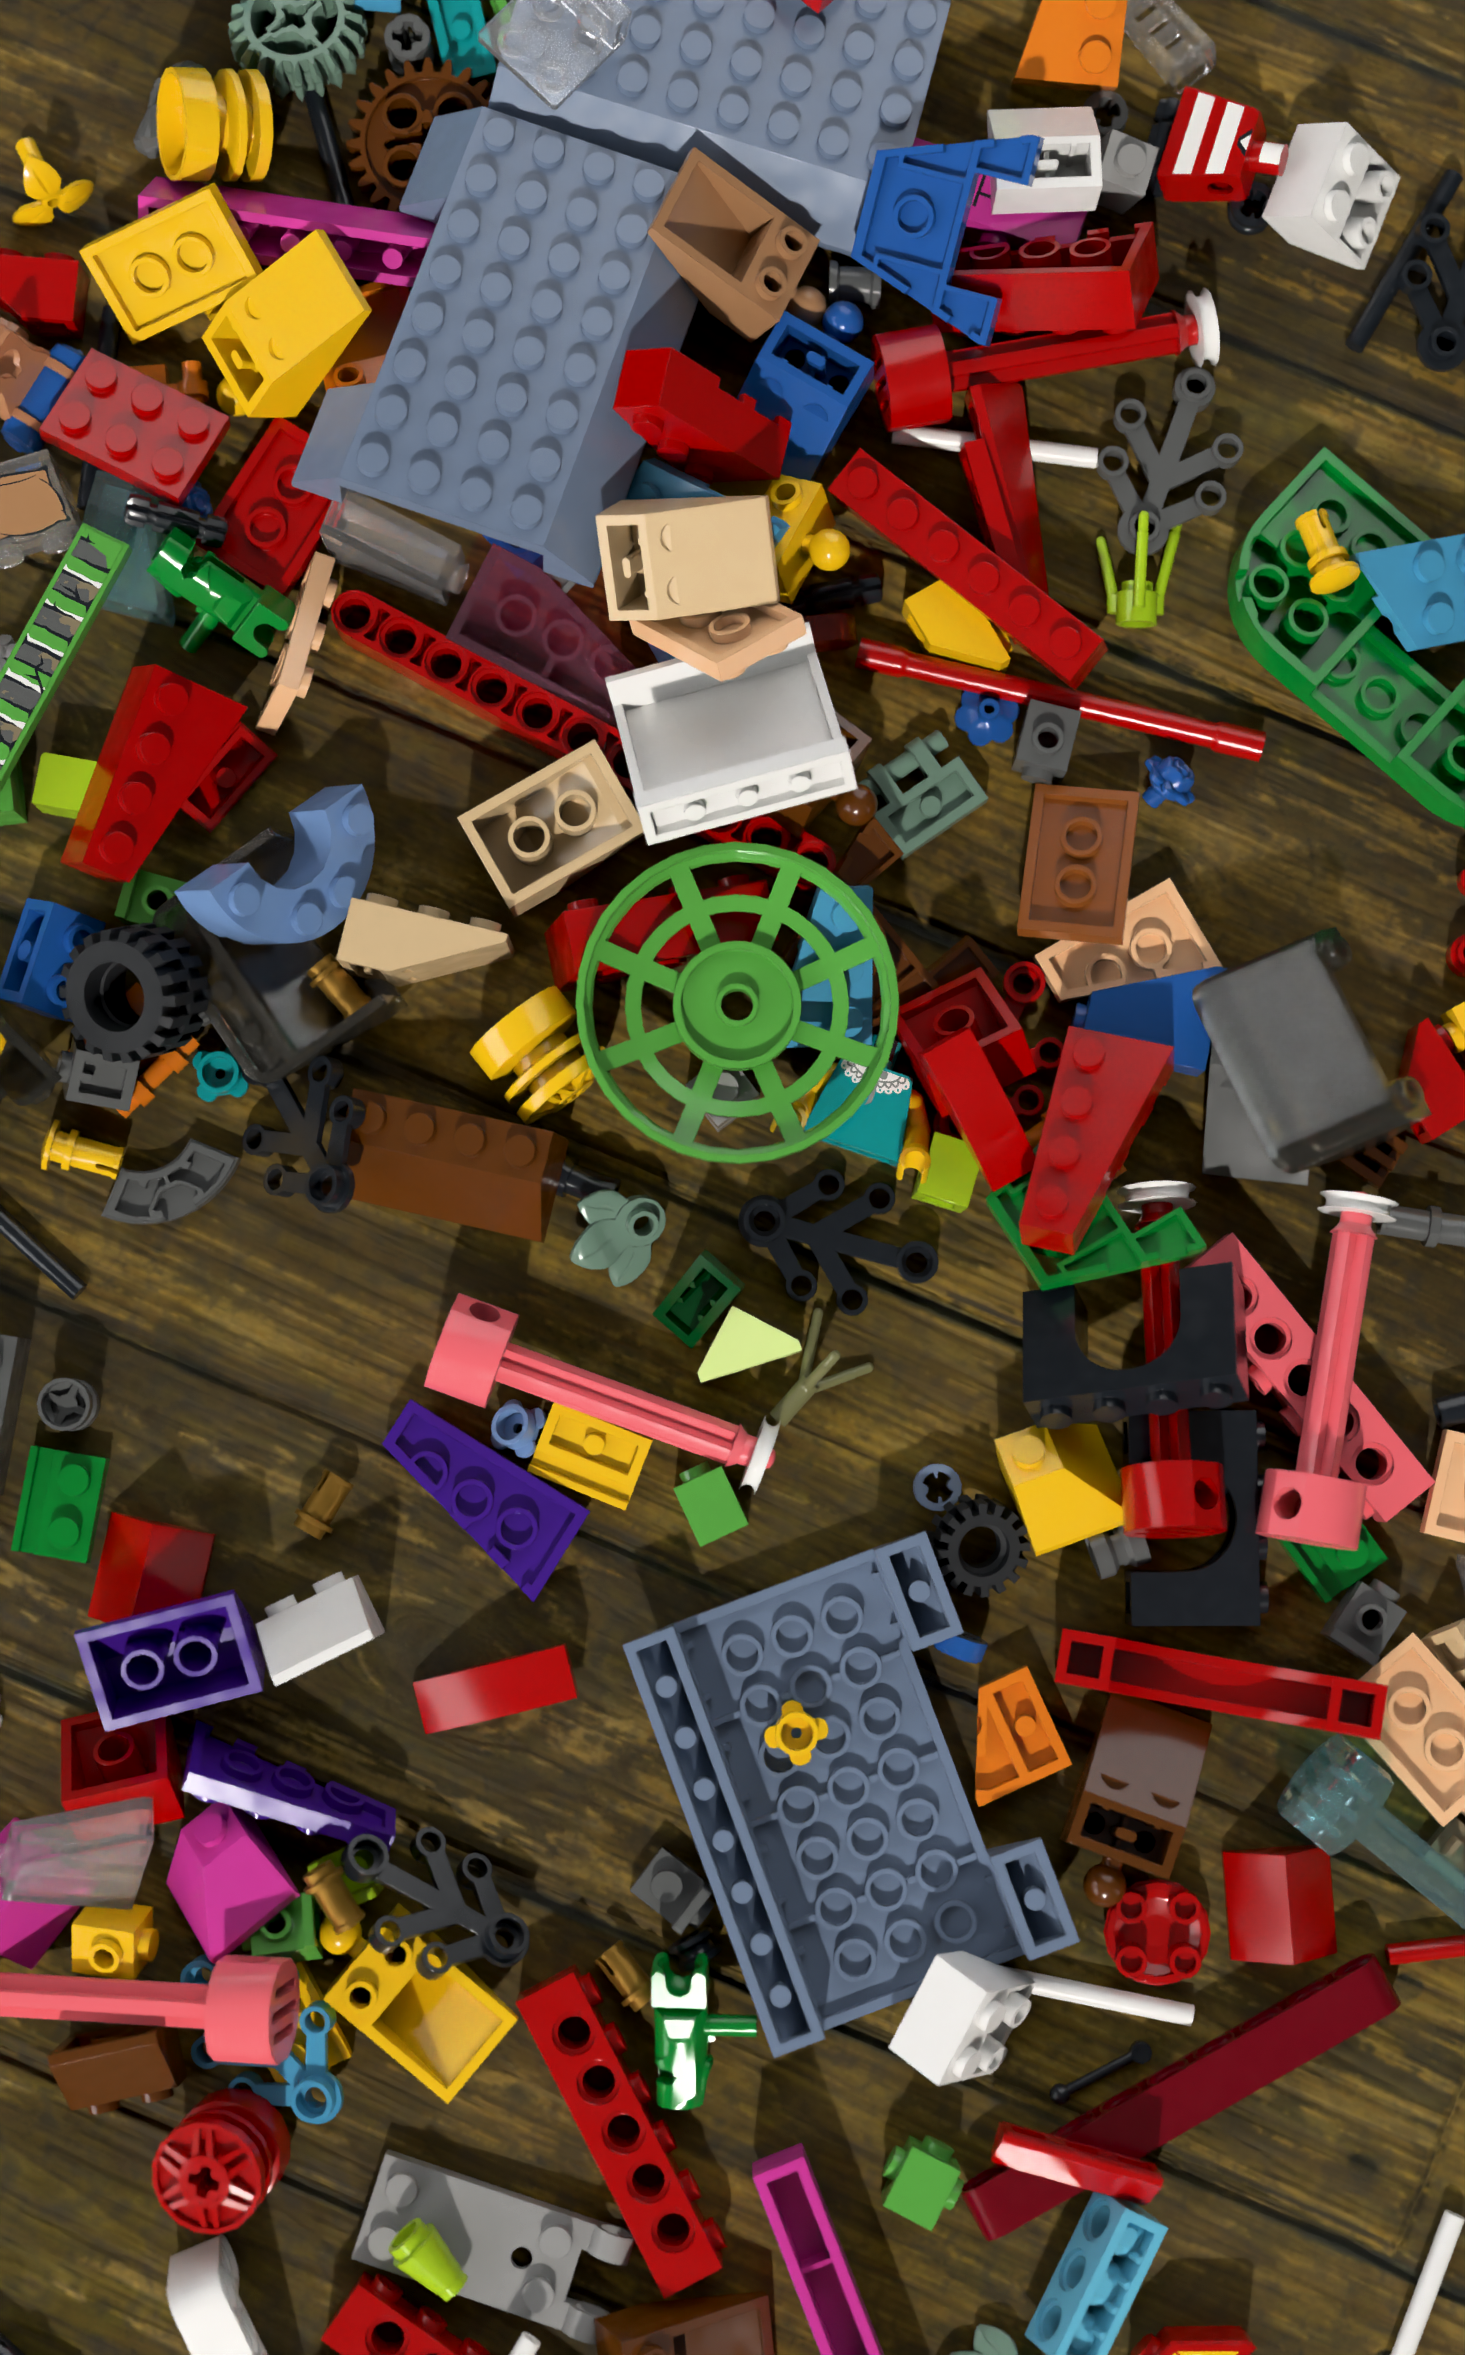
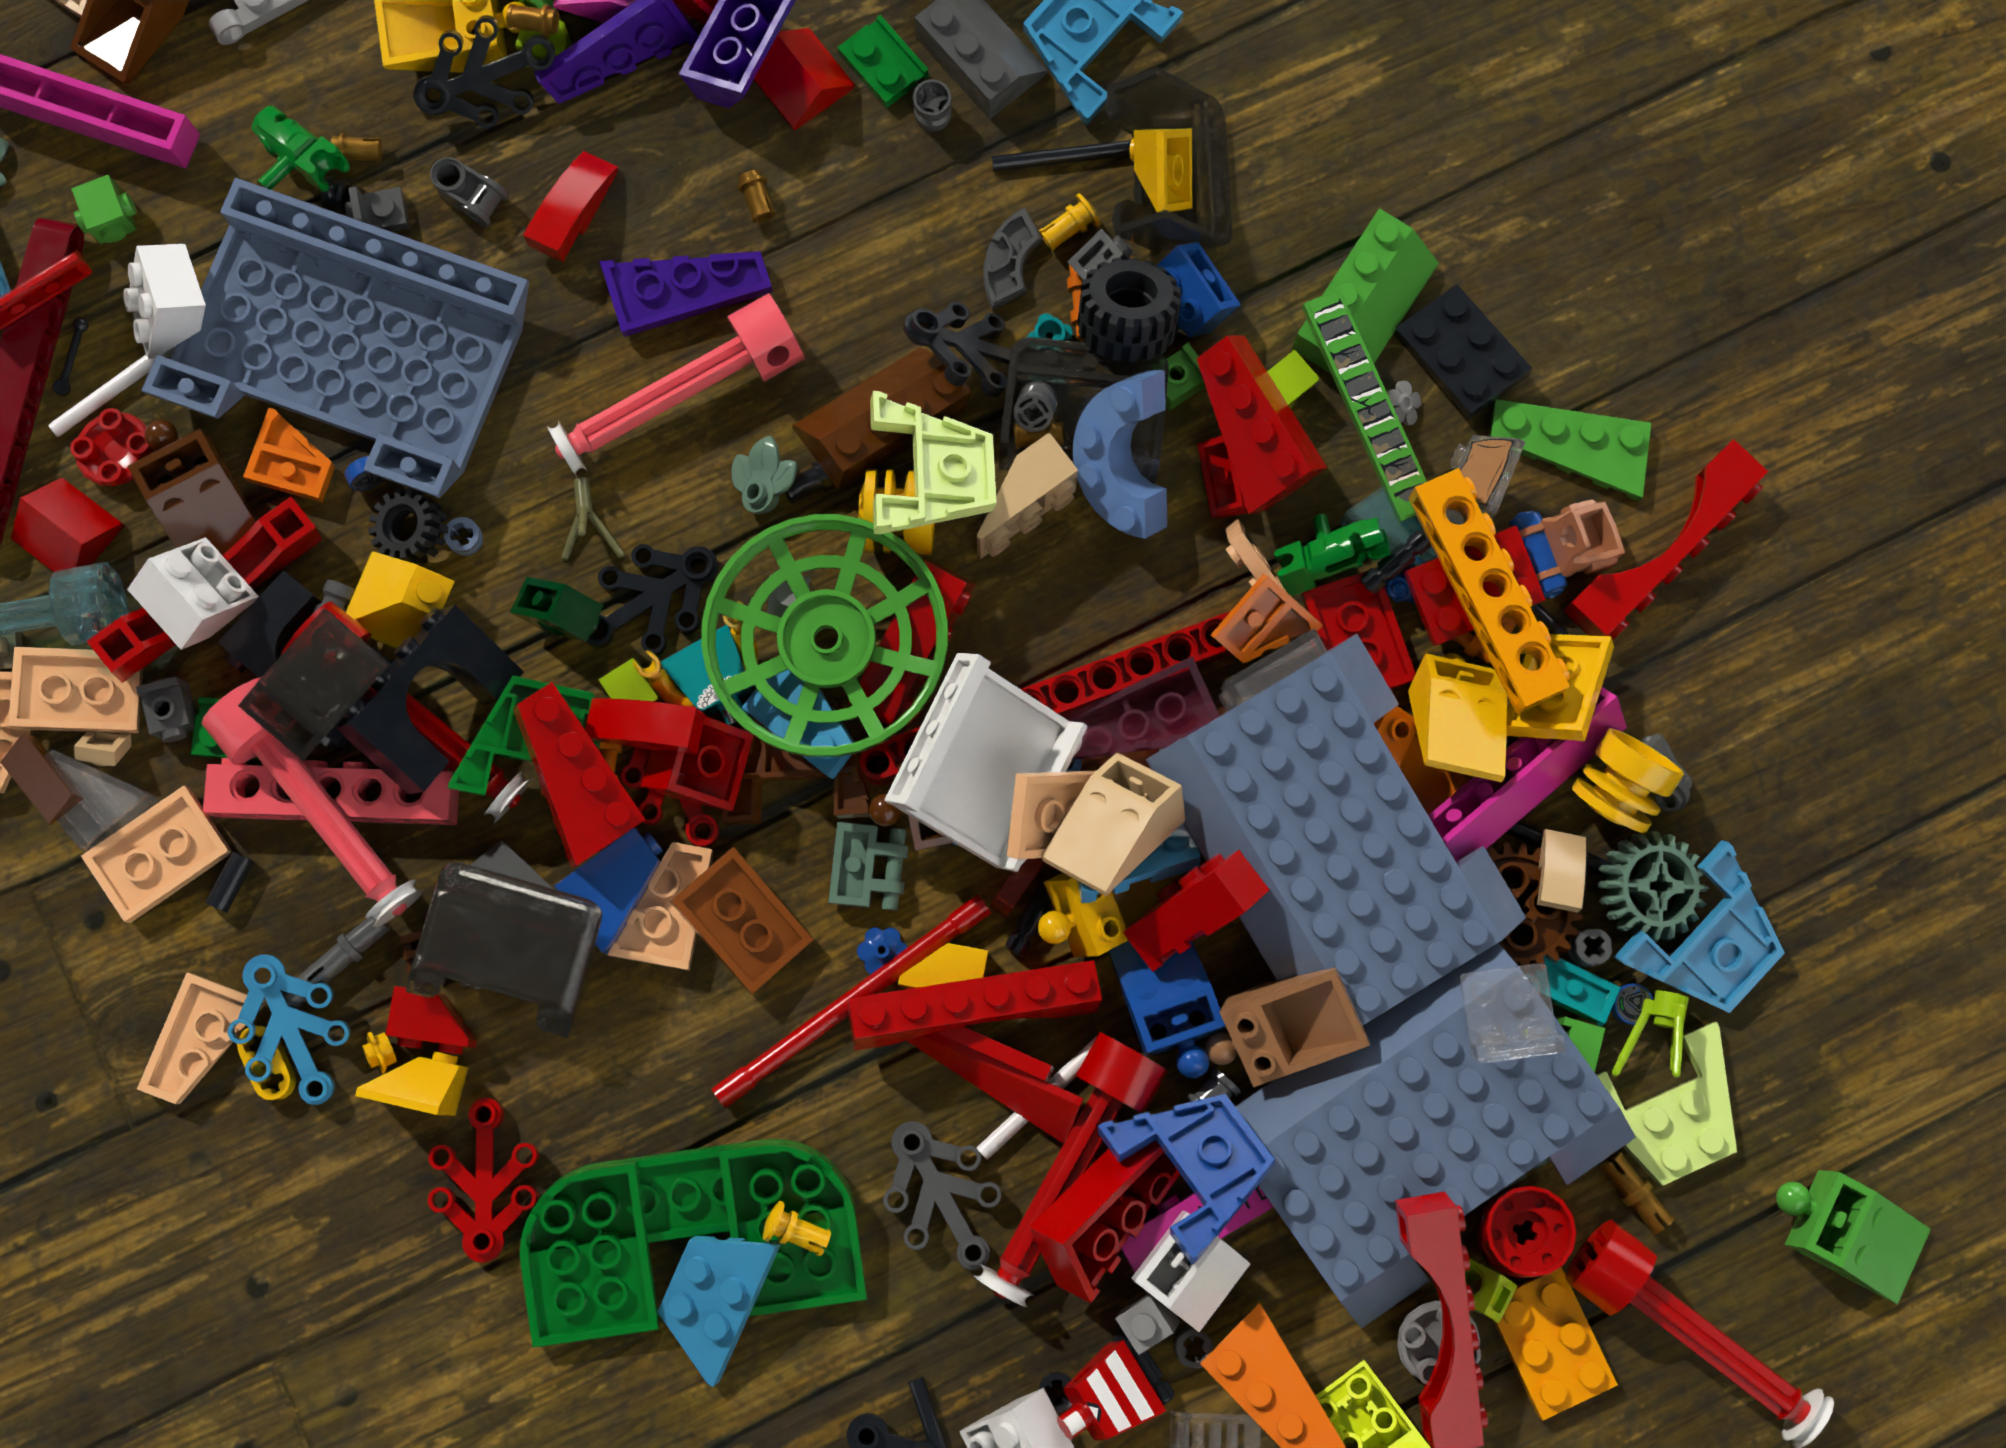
camera: 130 degrees right, 5 degrees down
yellow plant [12,137,94,226] -> none
white slope [255,1571,385,1687] -> none
tan slope [457,739,644,917] -> none
medium blue plate [491,1399,547,1458] -> none
red brick [515,1964,727,2299] -> none
yellow plate [527,1402,654,1510] -> none
dark green slope [652,1249,746,1349] -> none
bright green brick [673,1461,749,1547] -> none
yellowish green slope [697,1306,802,1383] -> none
yellow plate [764,1700,828,1765] -> none
dark grey brick [1011,699,1081,785] -> none
lime plant [1096,510,1182,628] -> none
blue plant [1142,755,1195,808] -> none
none -> white slope [127,537,259,650]
none -> clear smoke slope [238,608,390,761]
none -> dark grey piece [430,157,509,227]
none -> dark green brick [510,576,604,642]
none -> yellowish green wing [870,391,997,535]
none -> dark grey wheel [1014,381,1058,432]
none -> orange wing [1211,573,1323,663]
none -> light orange brick [1408,468,1570,714]
none -> tan slope [1537,829,1586,913]

